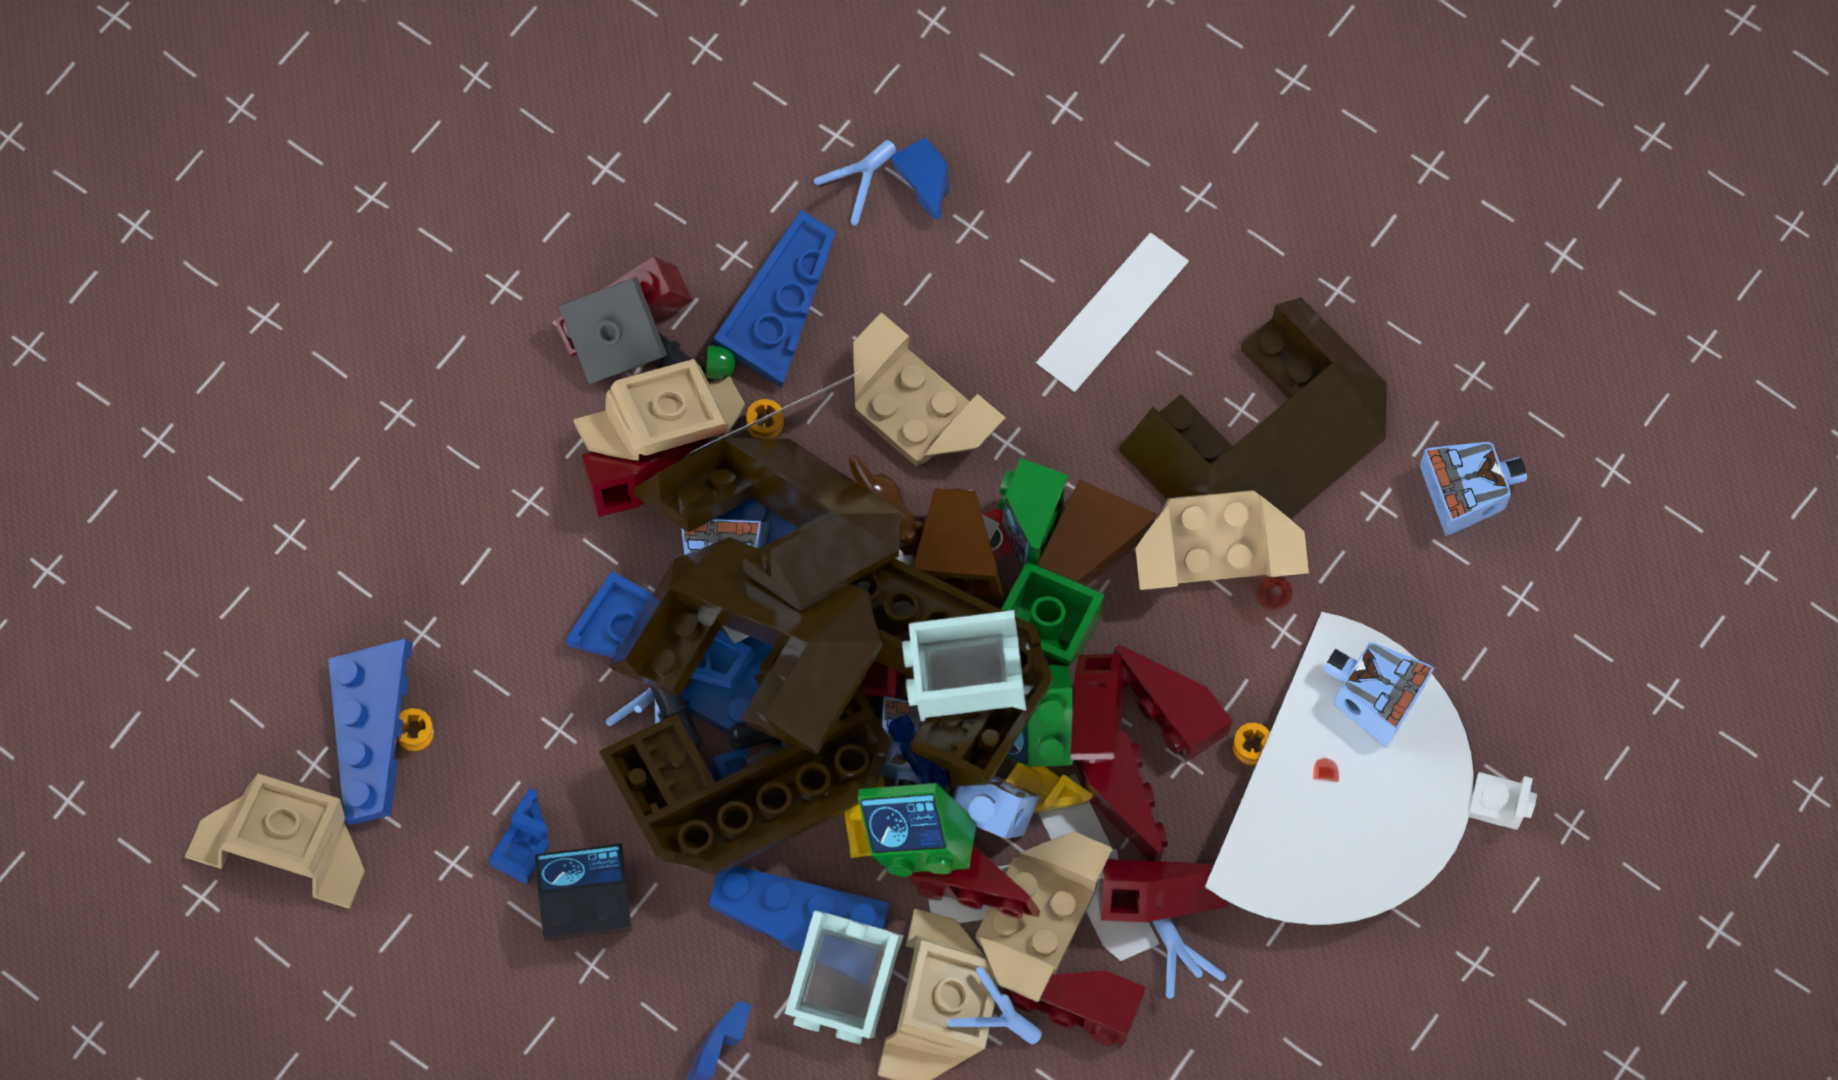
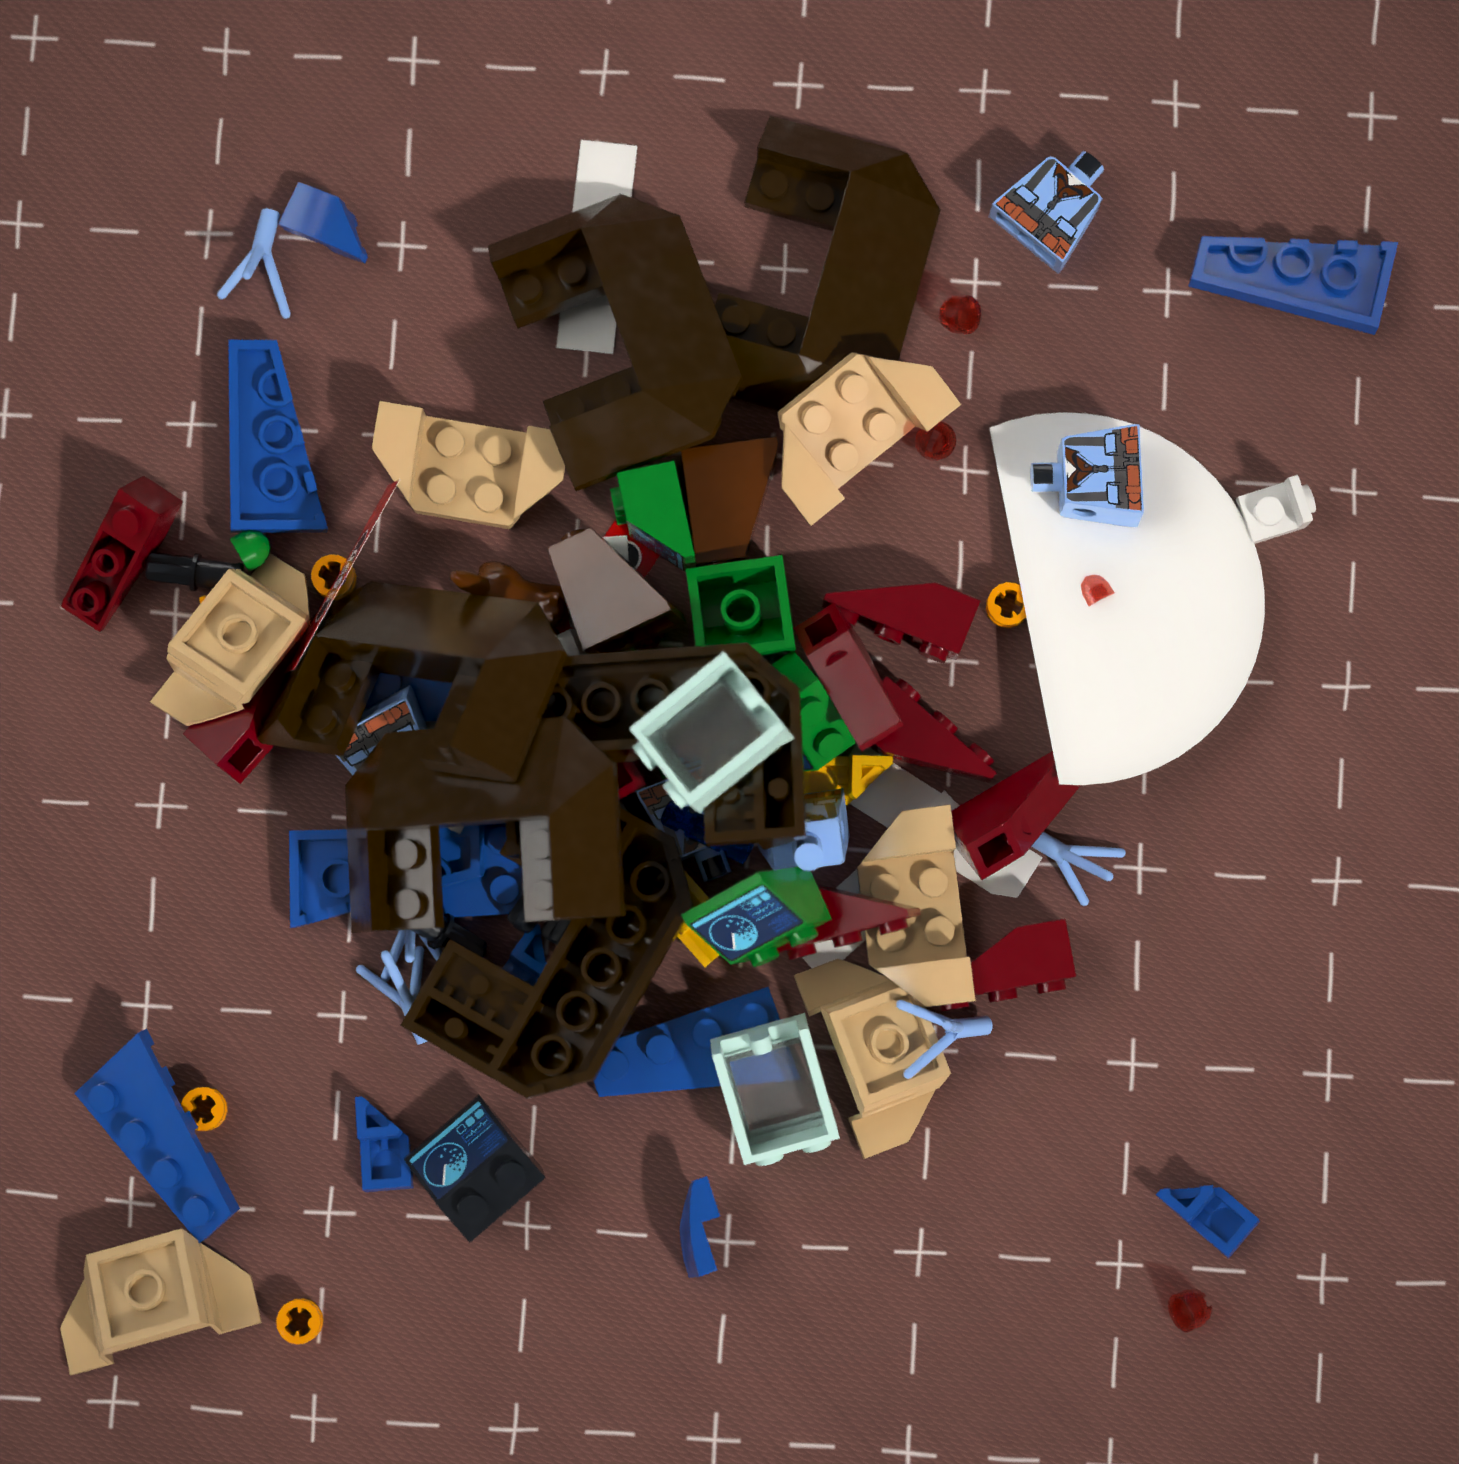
camera: 25 degrees left, 15 degrees up
dark grey plate [559,277,667,384] -> none
none -> light orange bush [276,1298,324,1344]
none -> light blue plant [356,946,427,1045]
none -> dark brown slope [488,194,743,491]
none -> clear red hinge [939,295,981,334]
none -> blue wing [1188,236,1398,335]

